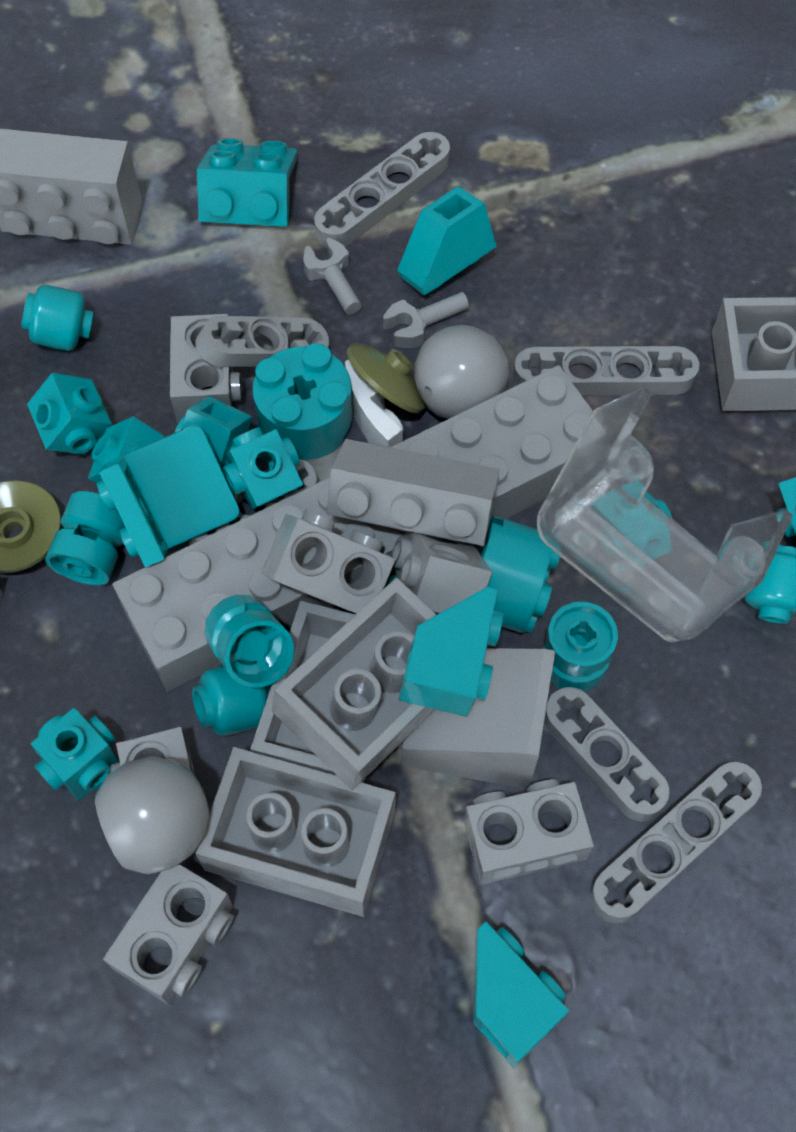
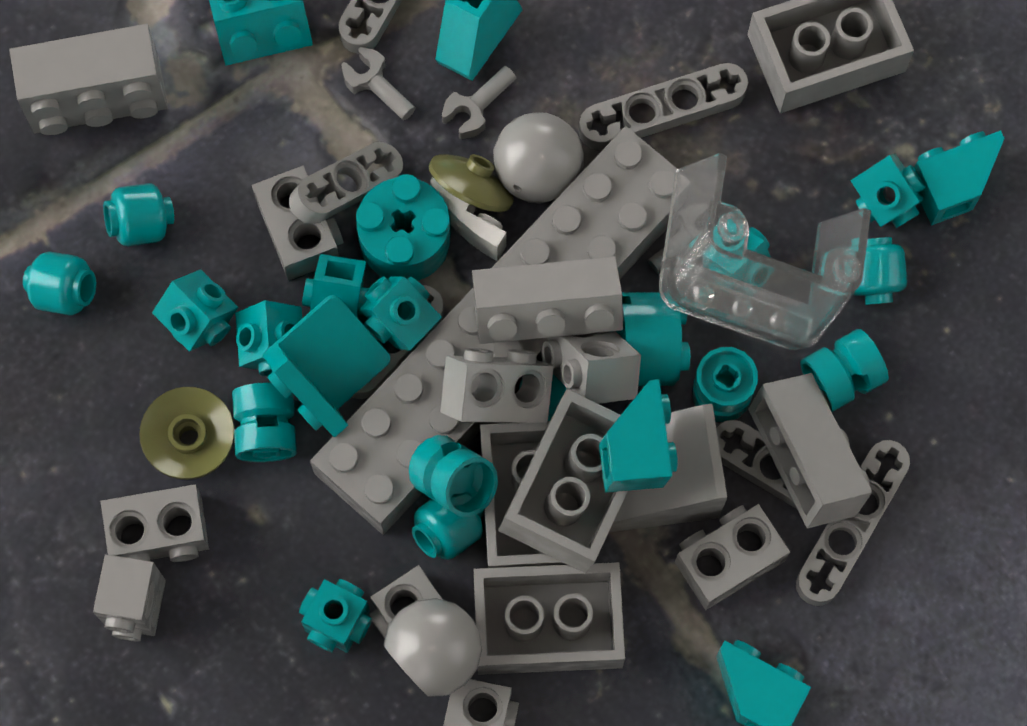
camera: 20 degrees left, 10 degrees up
none -> light grey brick [748,373,872,528]
none -> teal wheel [800,329,889,412]

